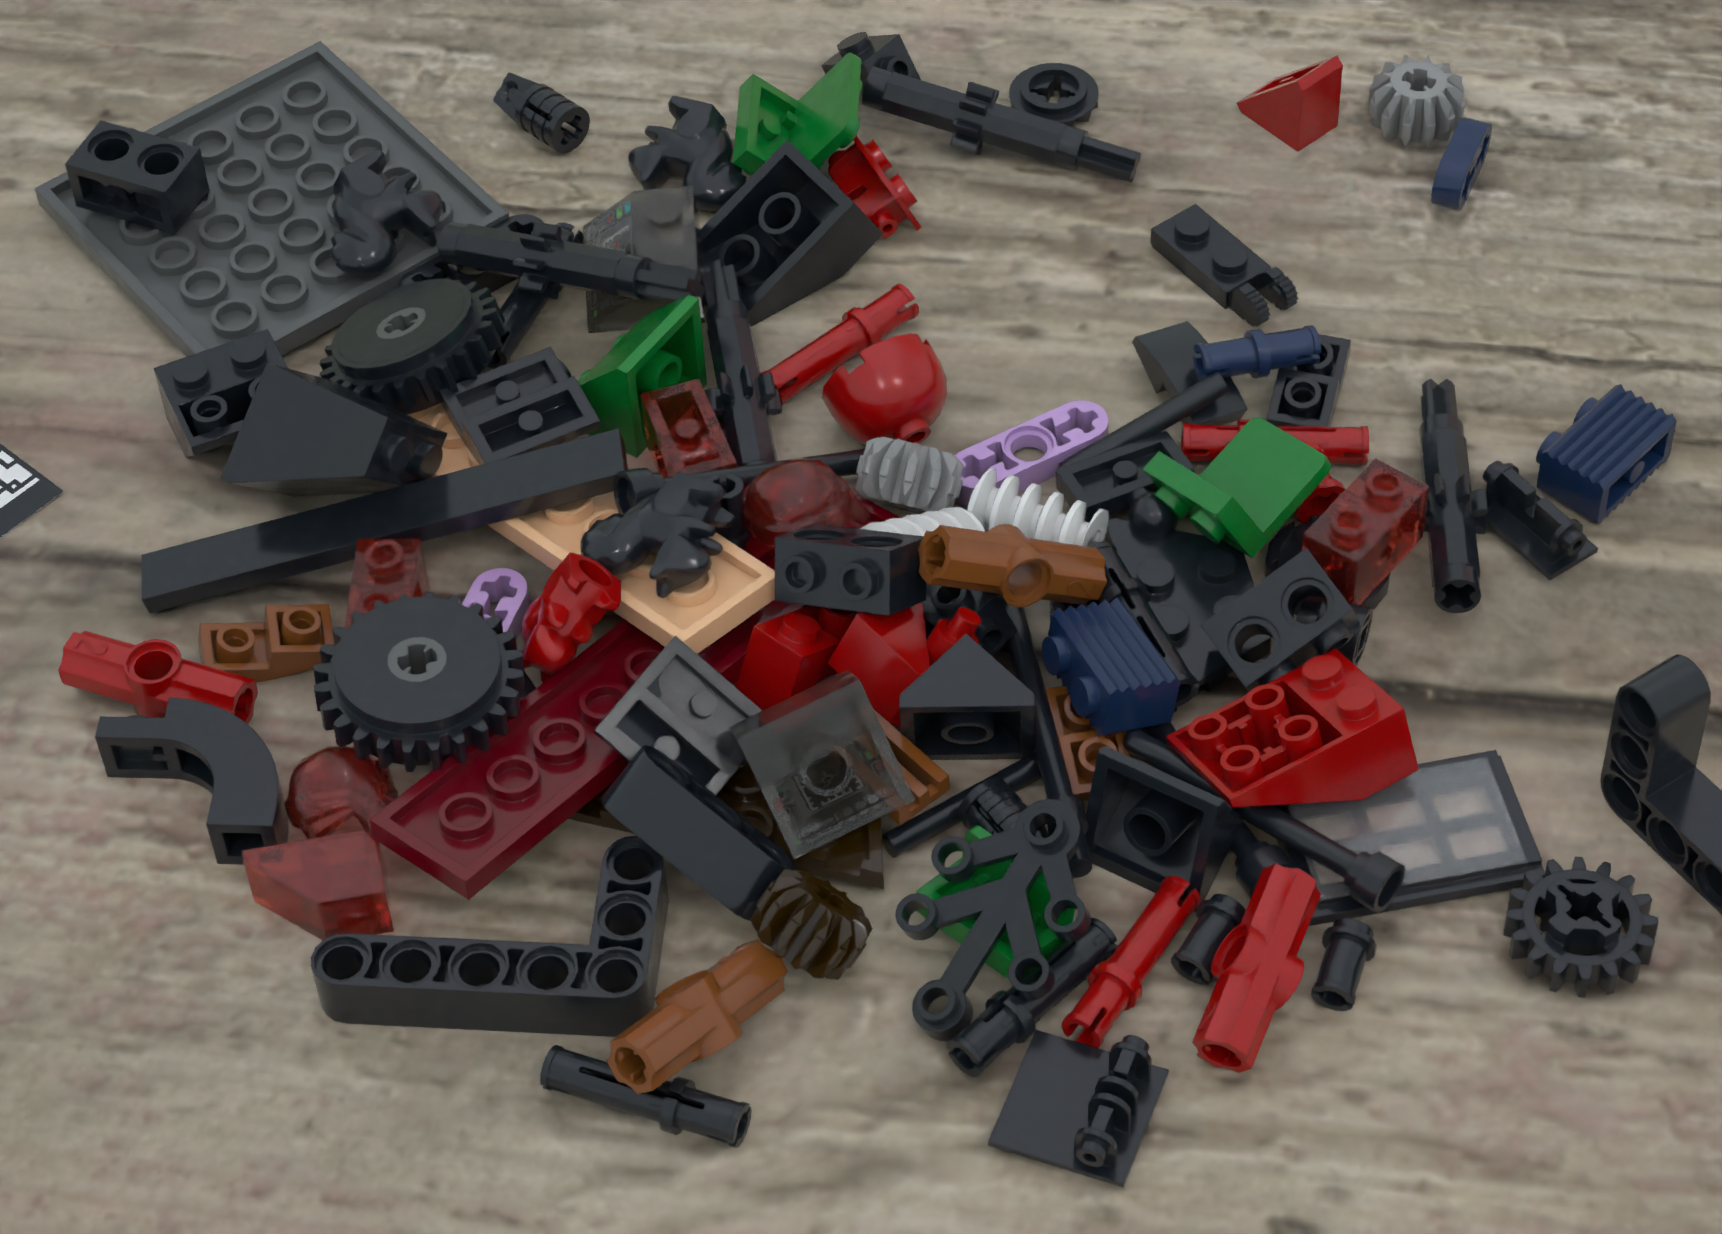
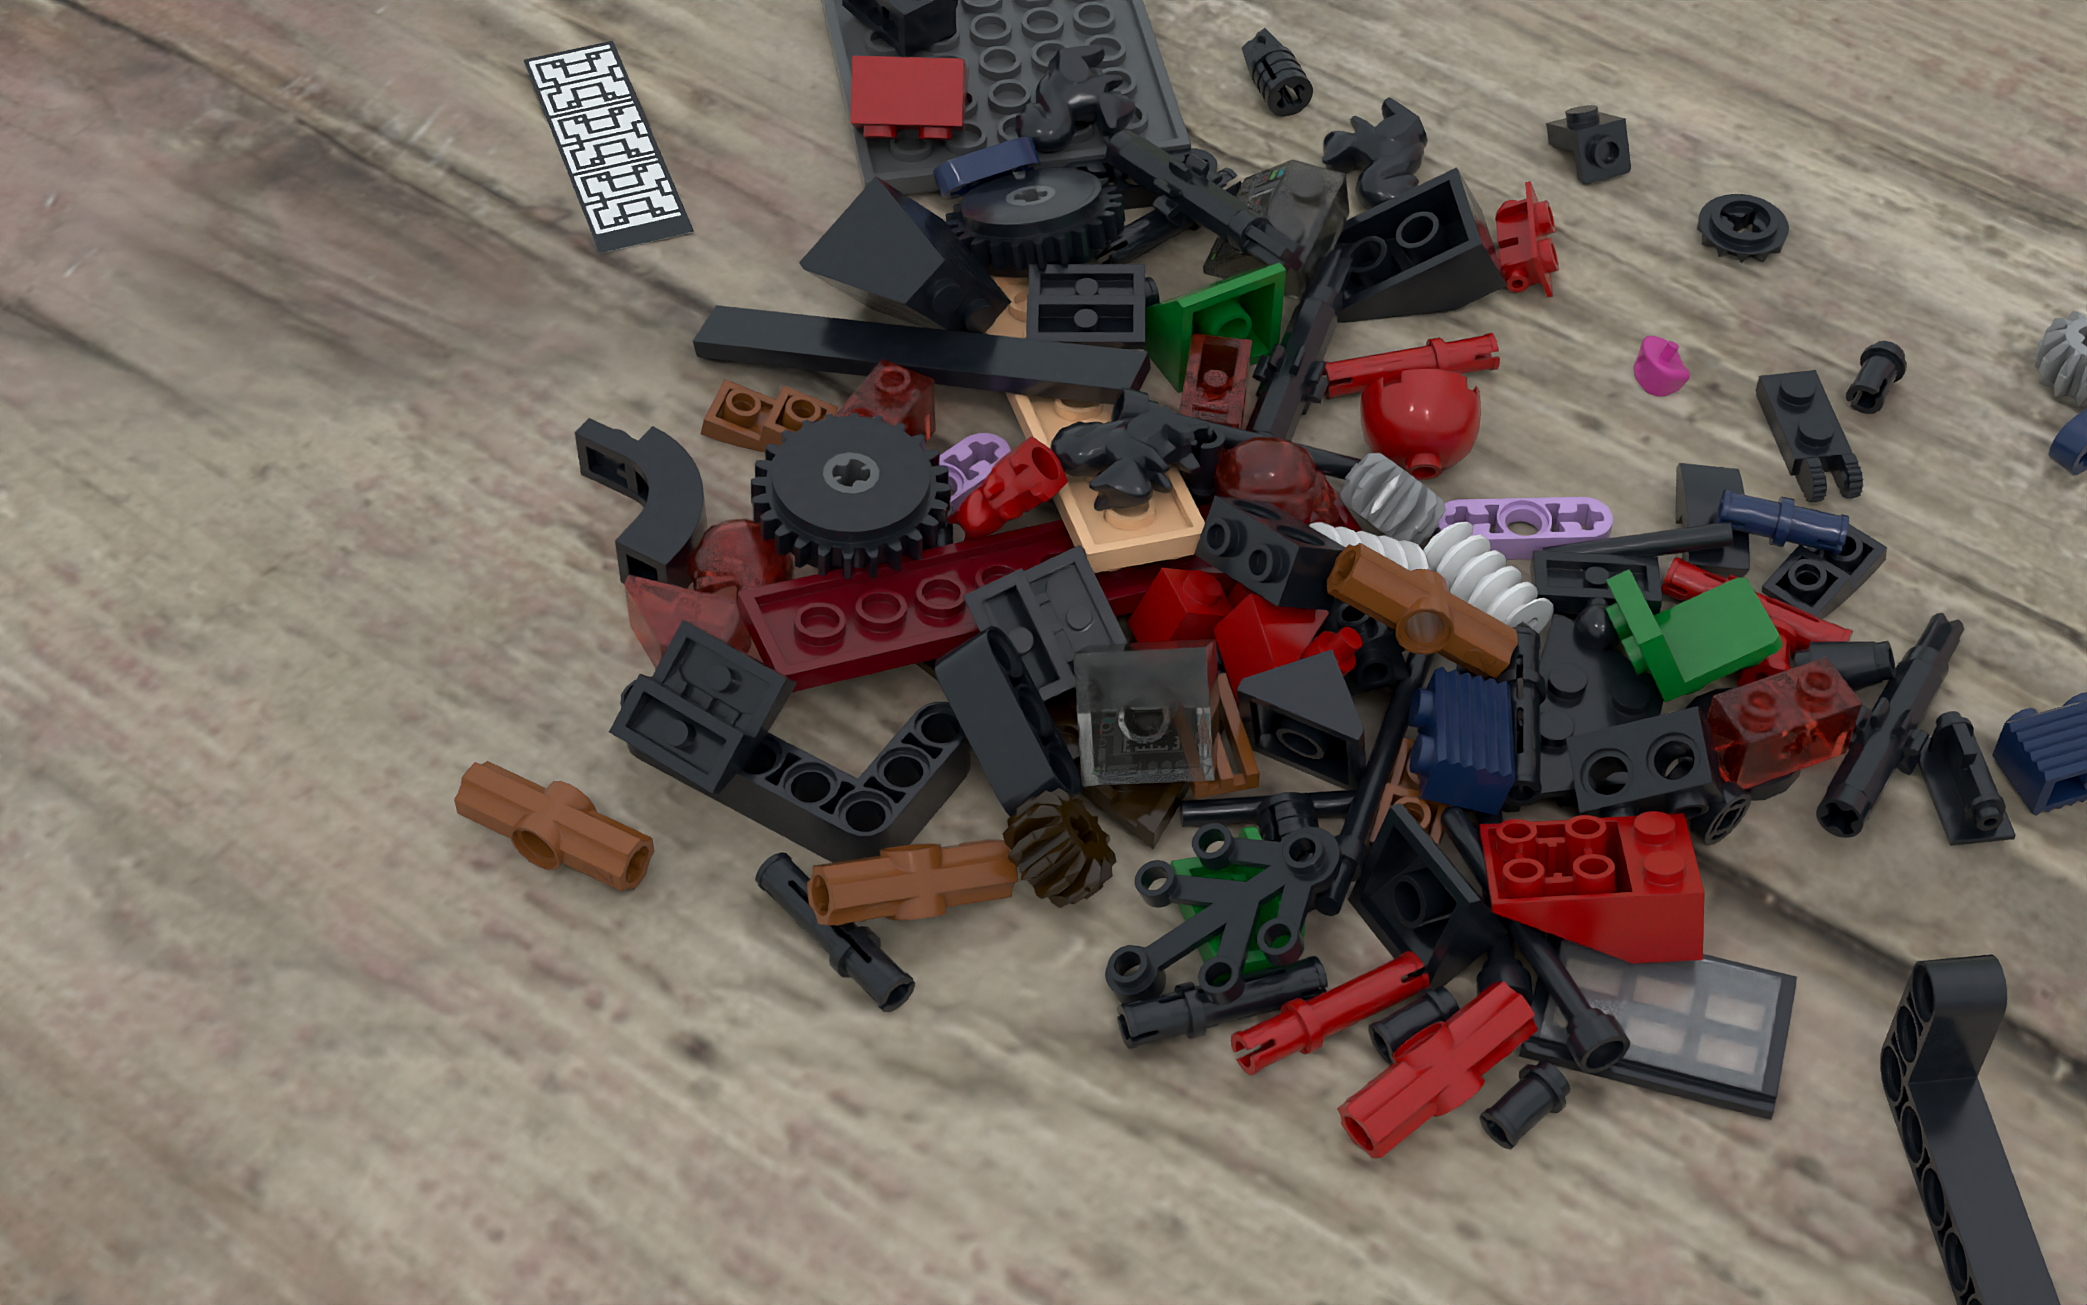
camera: 25 degrees right, 0 degrees up
red piece [58,631,258,724] -> none
black slope [153,329,288,457] -> none
green bracket [733,52,863,176] -> none
black piece [862,66,1141,182] -> none
black hinge [988,1030,1169,1188] -> none
red slope [1237,55,1343,152] -> none
black gear [1503,857,1658,998] -> none
none -> dark orange piece [454,761,655,892]
none -> black slope [609,619,797,795]
none -> red slope [851,56,968,141]
none -> dark blue beam [933,137,1041,200]
none -> dark pink piece [1633,336,1690,396]
none -> black cone [1795,641,1896,704]
none -> black pin [1846,341,1907,414]

